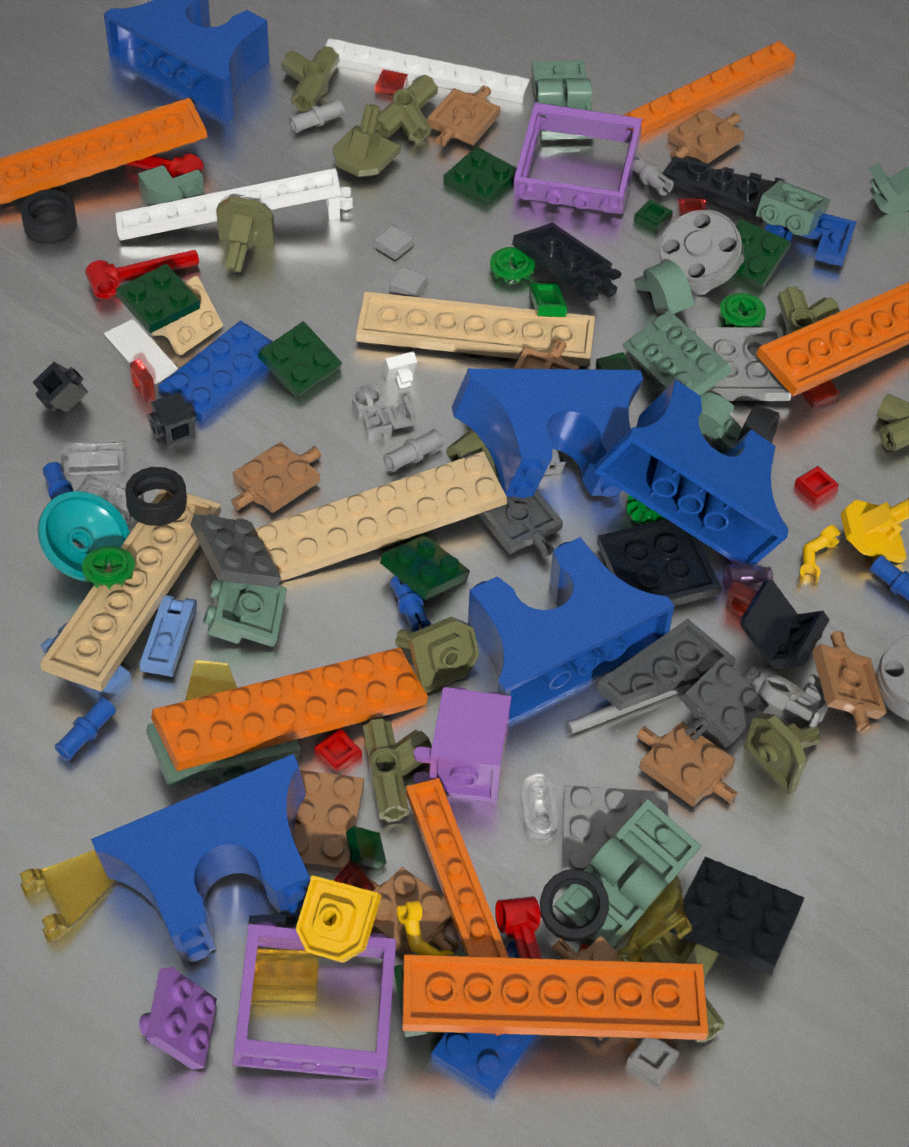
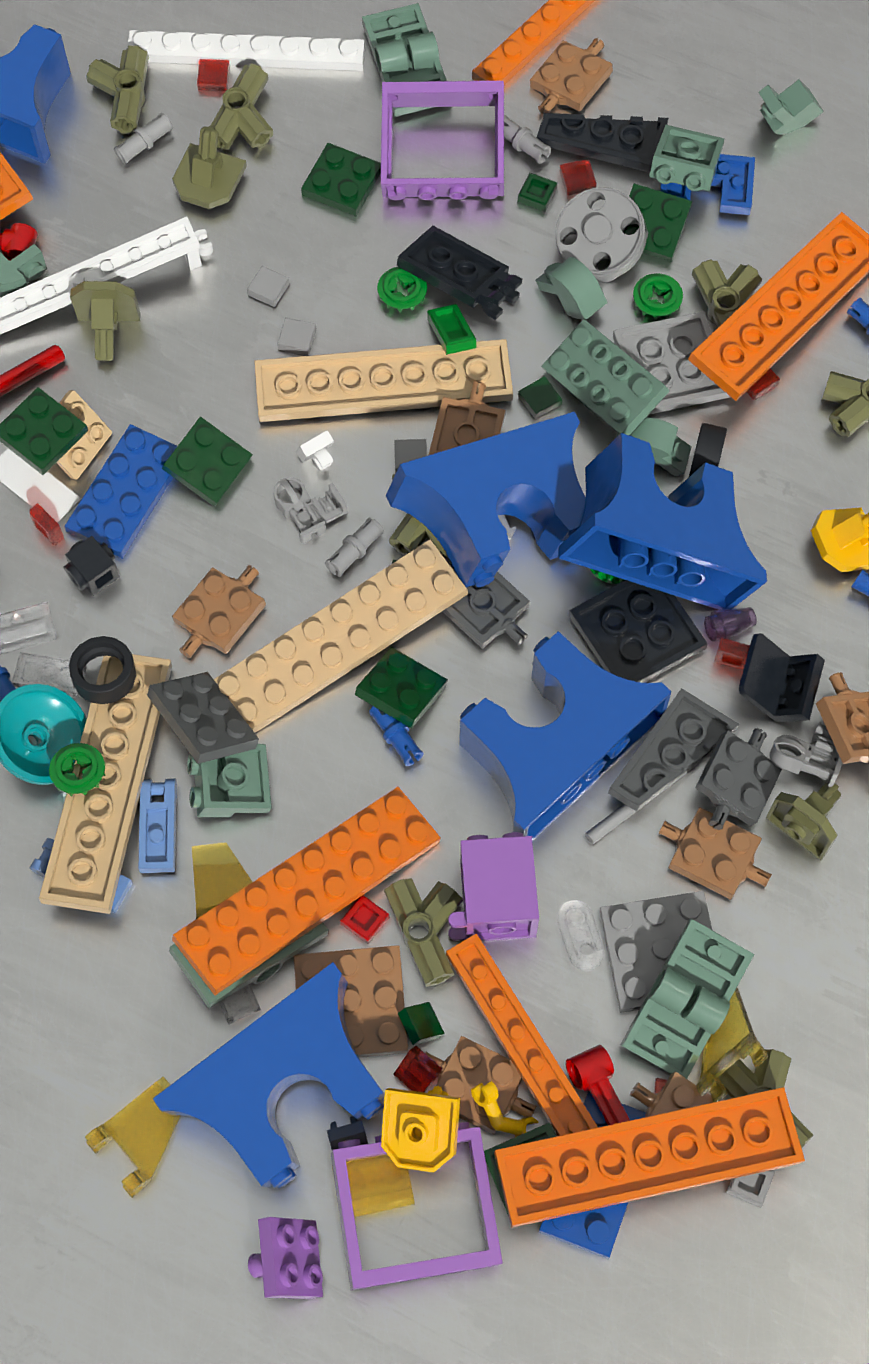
camera: 10 degrees left, 15 degrees up
blue pin [54,697,116,761] -> none
olive piece [395,616,479,694] -> none
medium nougat plate [427,85,500,146] -> none
black tyre [540,869,609,941] -> none
black plate [669,856,805,976] -> none
red tile [794,466,839,505] -> none
yellow arm [798,525,841,585] -> none

